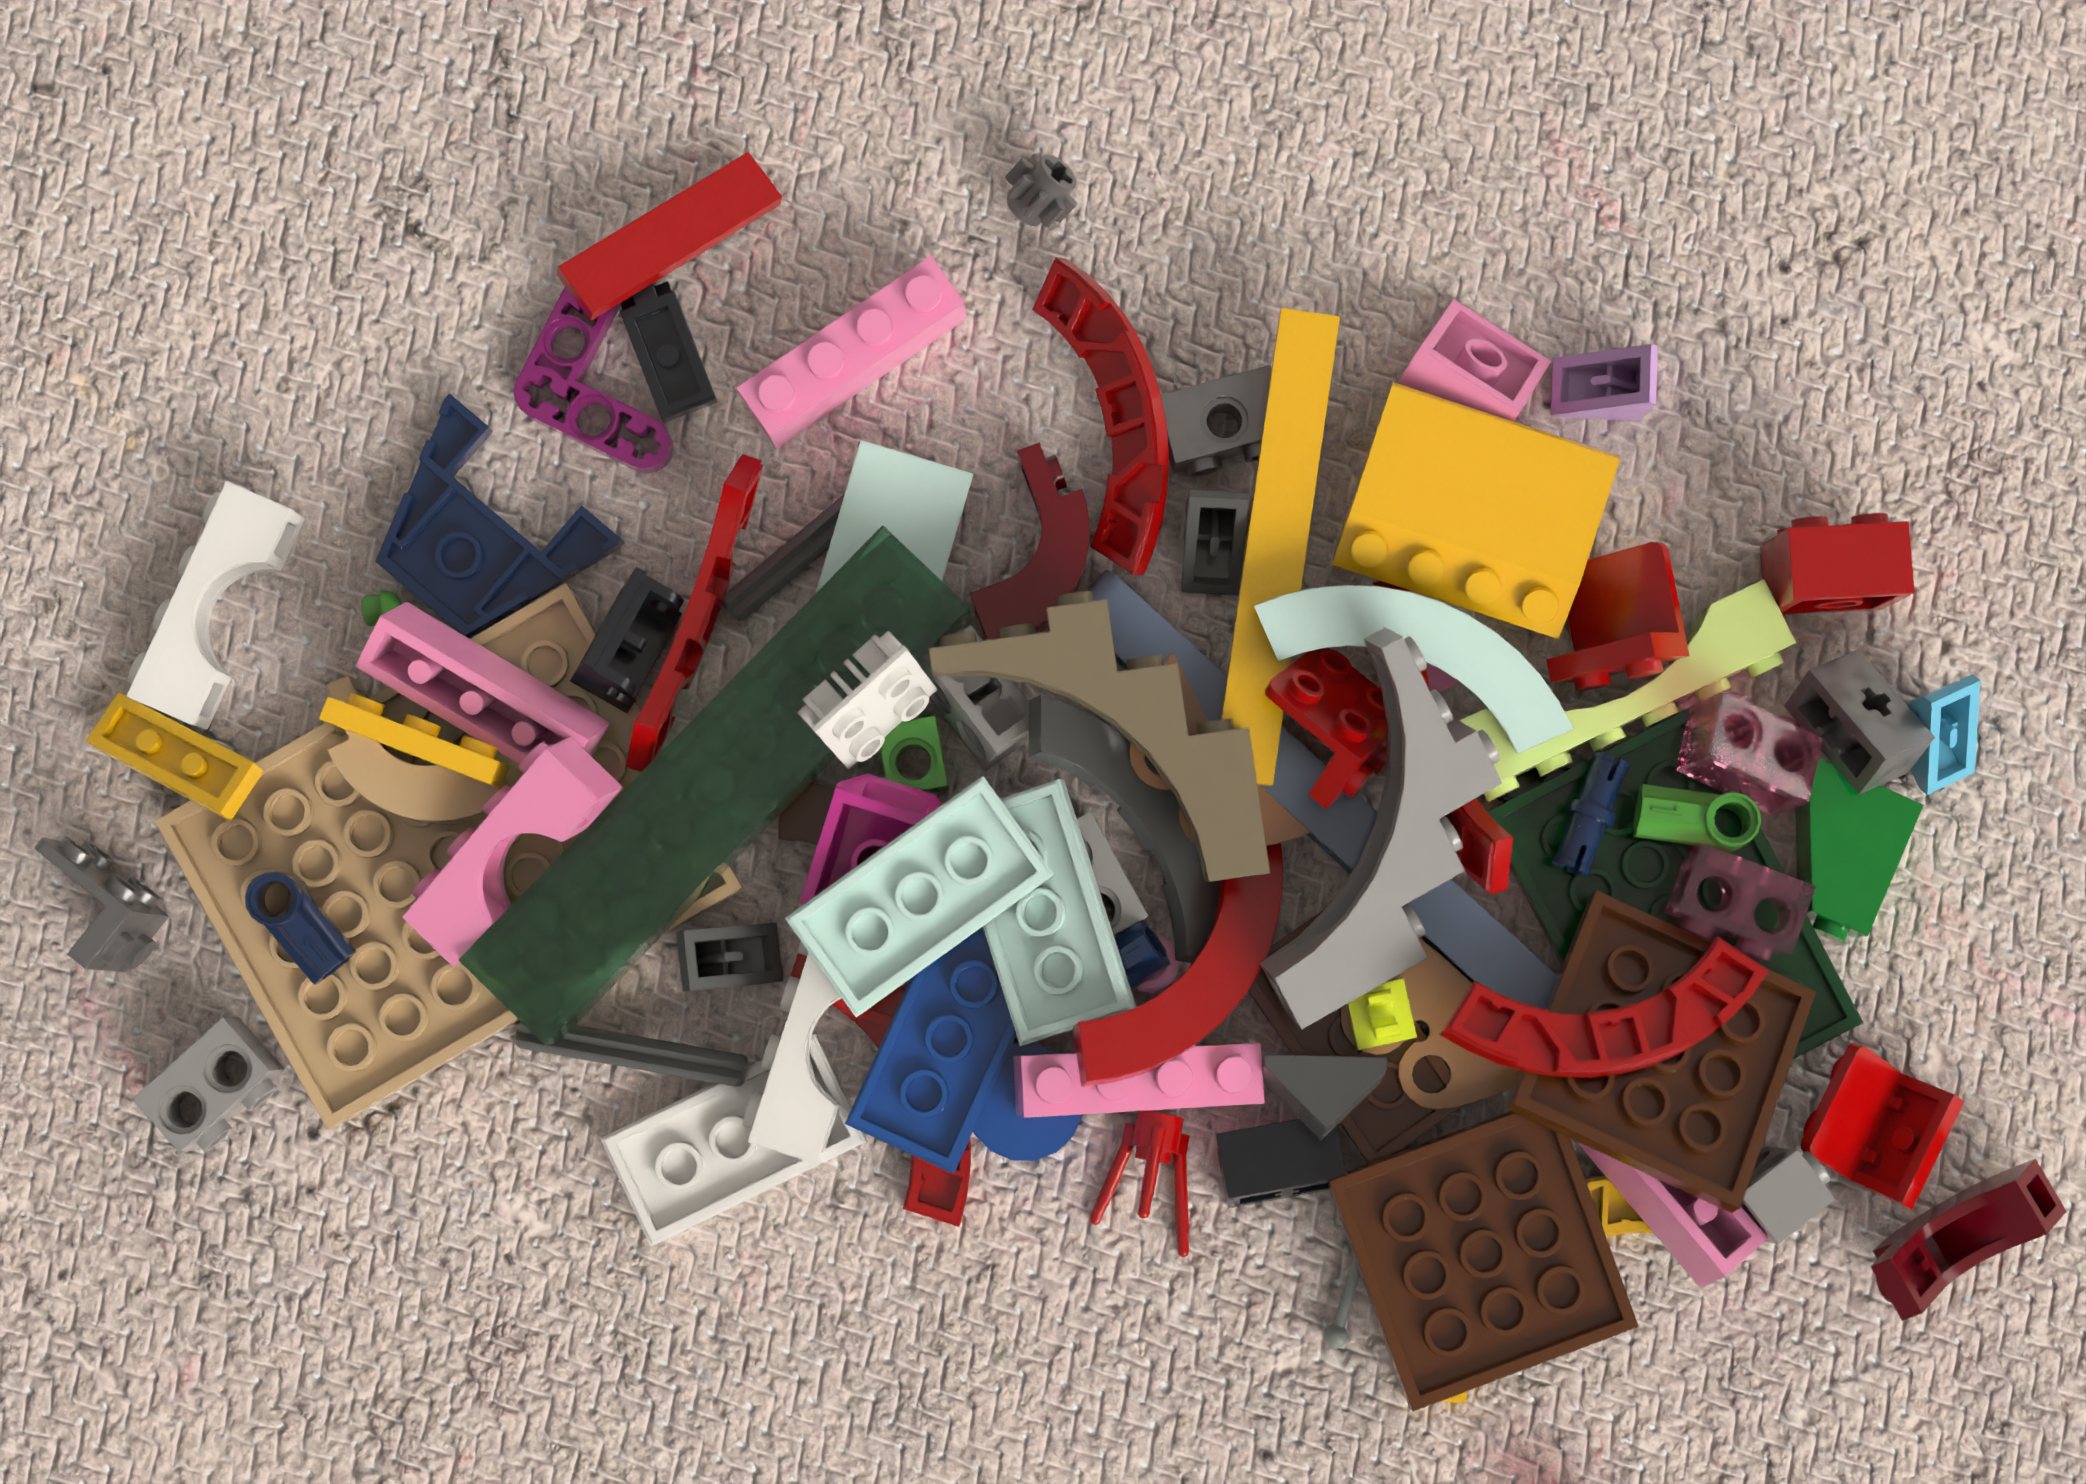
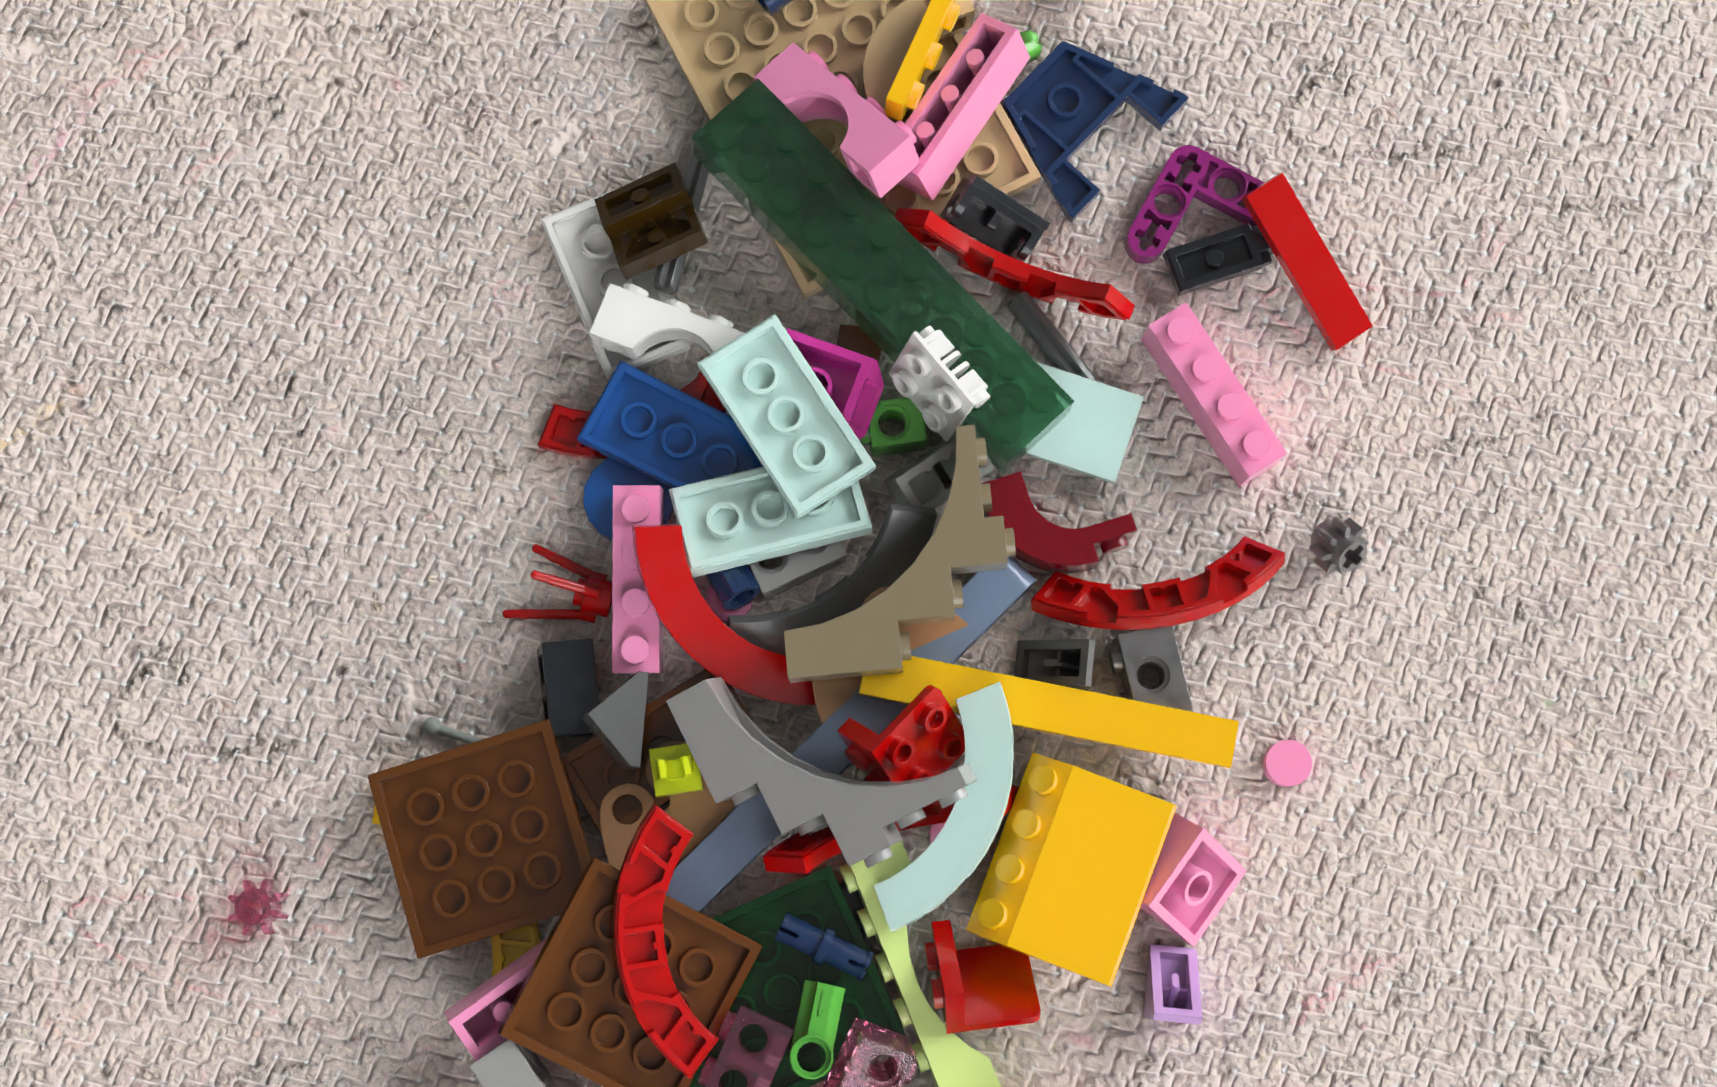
camera: 85 degrees right, 5 degrees down
dark grey slope [676,923,783,992] -> none
none -> dark brown slope [594,162,708,281]
none -> bright pink tile [1263,740,1312,787]

